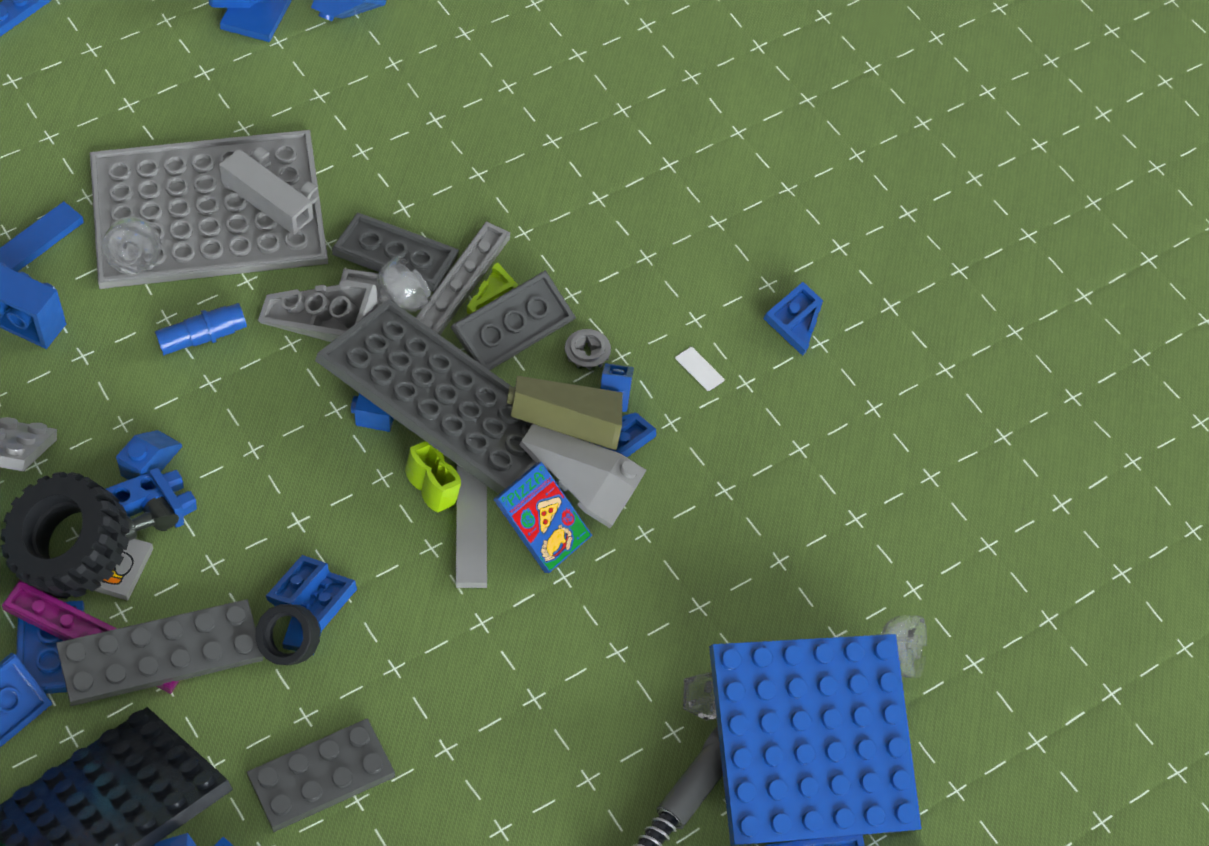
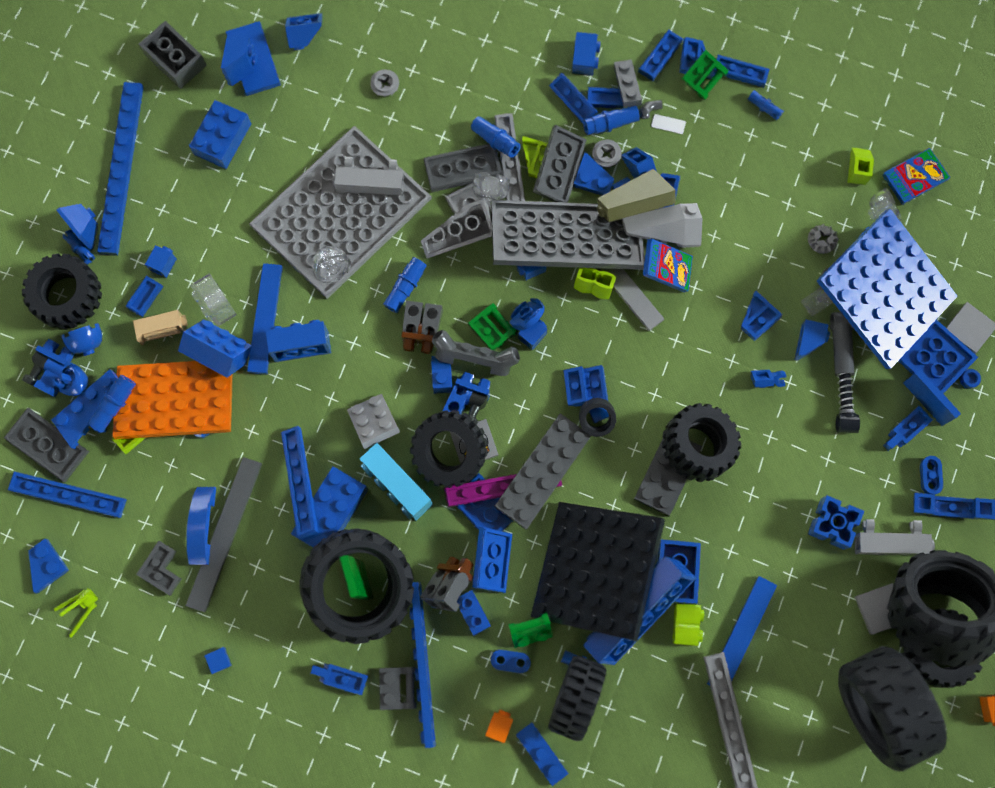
camera: 30 degrees left, 20 degrees up
none -> blue brick [189,100,252,169]
none -> light grey gear [370,69,399,97]
none -> dark grey hips [401,301,443,355]
none -> dark grey plate [432,330,520,376]
none -> green plate [468,303,518,351]
none -> blue piece [471,116,521,158]
none -> blue tile [510,298,545,331]
none -> blue brick [518,319,547,350]
none -> blue tile [549,73,598,123]
none -> blue brick [572,32,601,76]
none -> blue wing [573,153,614,196]
none -> blue piece [583,106,640,135]
none -> blue tile [588,87,623,109]
none -> plate [614,60,642,107]
none -> blue tile [638,30,683,81]
none -> dark grey arm [639,100,663,119]
none -> black tyre [662,403,741,482]
none -> green plate [681,50,729,100]
none -> blue tile [713,55,770,88]
none -> blue wing [741,291,782,341]
none -> blue pin [747,90,784,121]
none -> blue plate [750,370,786,388]
none -> blue slope [794,319,830,361]
none -> light grey gear [808,224,839,253]
none -> lime slope [847,147,874,185]
none -> tile [882,148,950,205]

